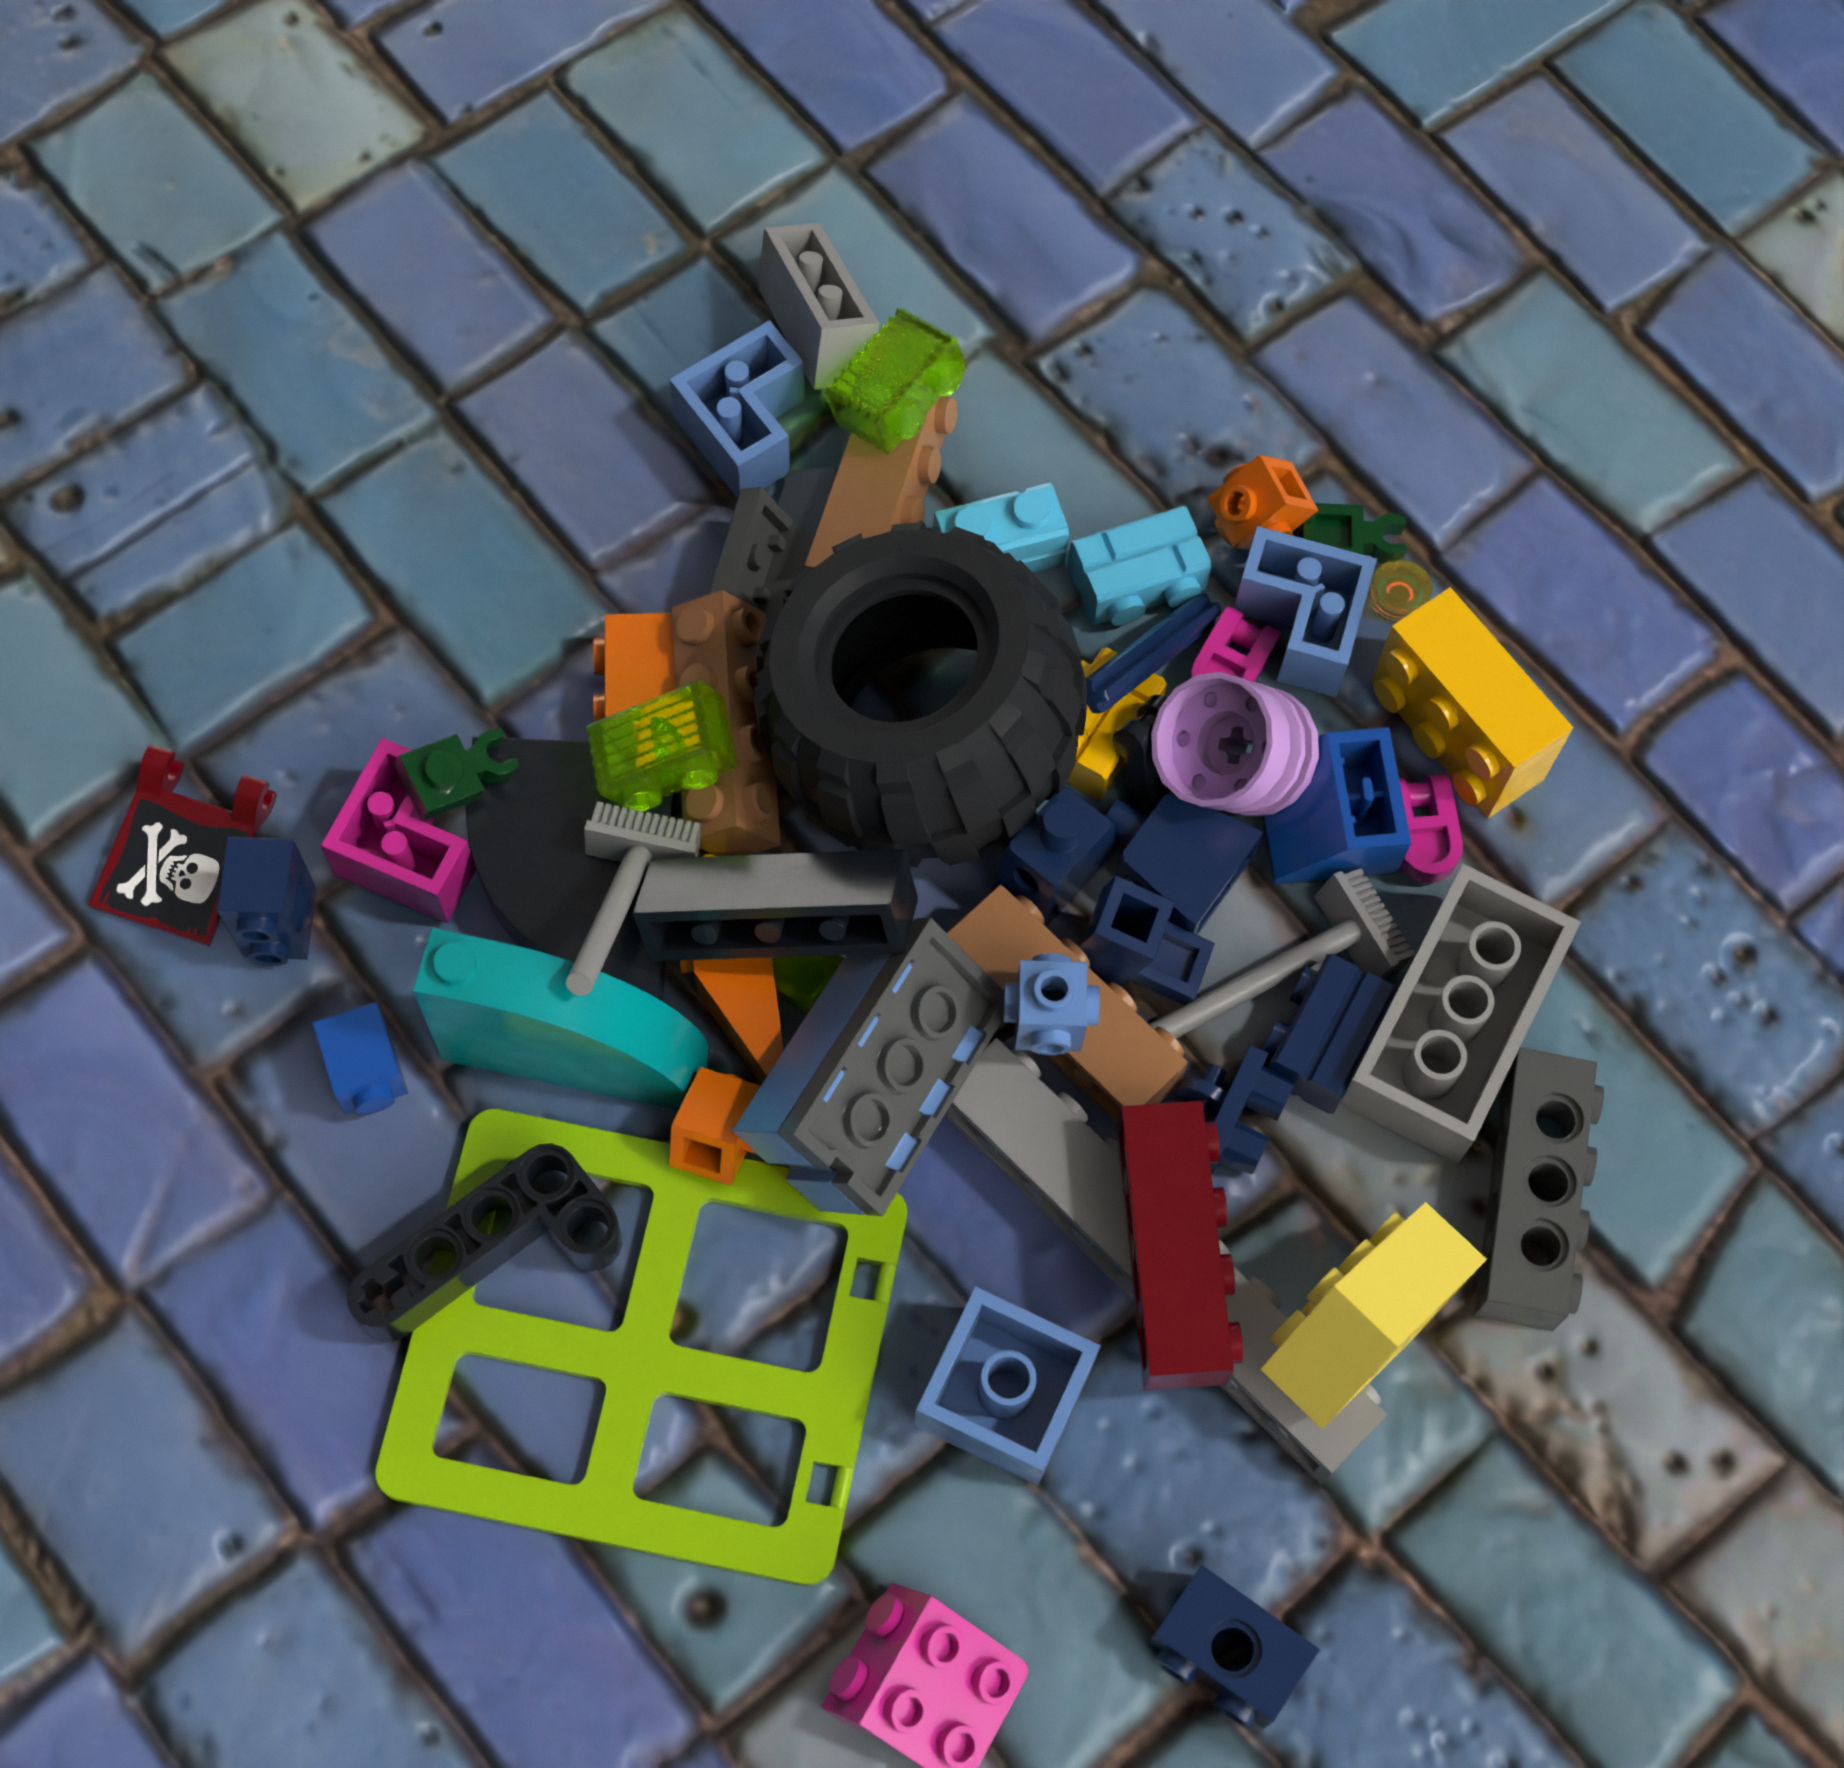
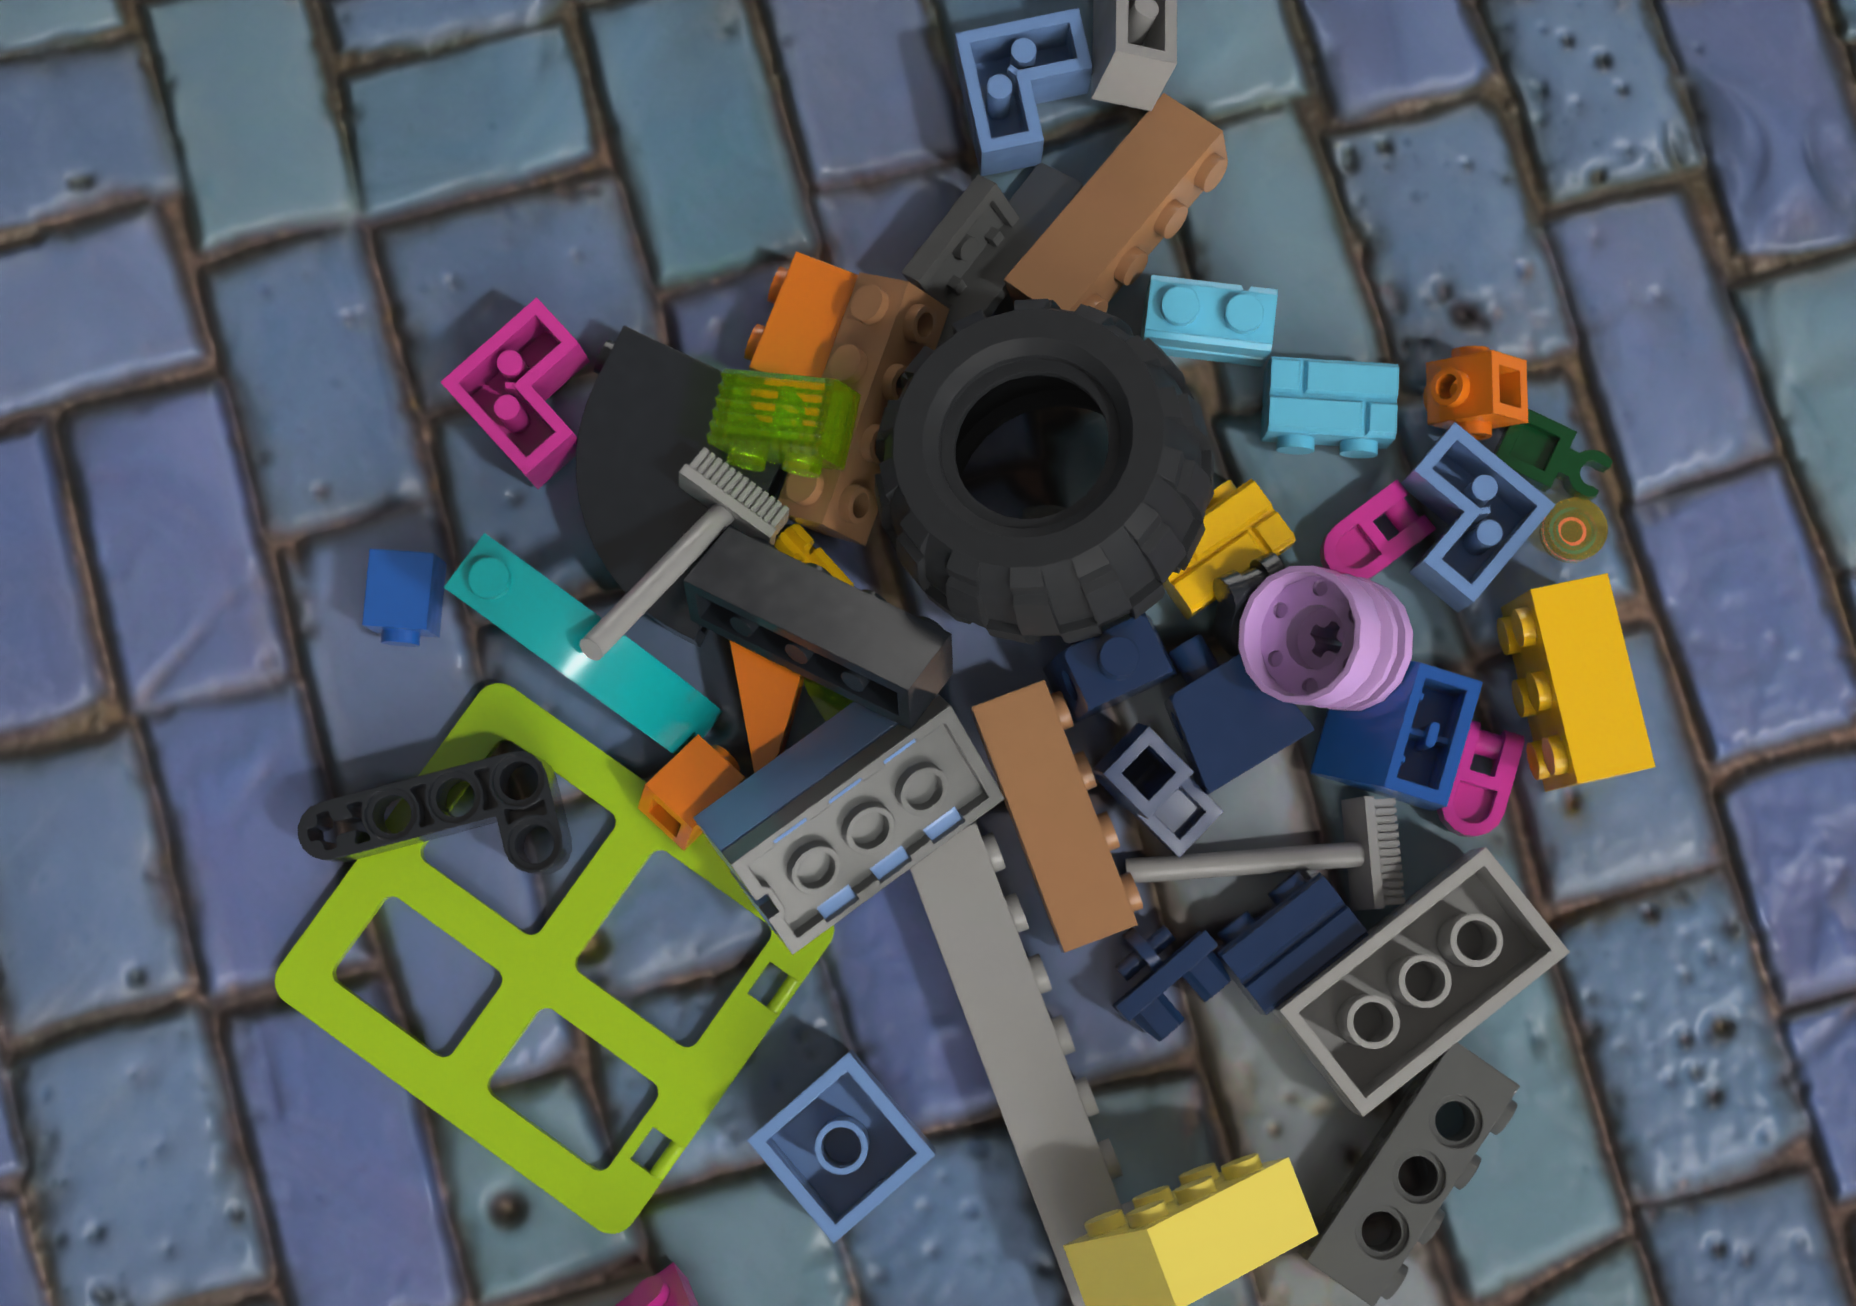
camera: 30 degrees right, 15 degrees up
flag [88,744,277,947] -> none
dark blue brick [217,837,317,966] -> none
dark green plate [394,728,520,821] -> none
clear neon green brick [824,308,967,454] -> none
medium blue brick [1003,953,1100,1055] -> none
dark blue axle [1086,593,1221,714] -> none
dark red brick [1116,1101,1243,1391] -> none

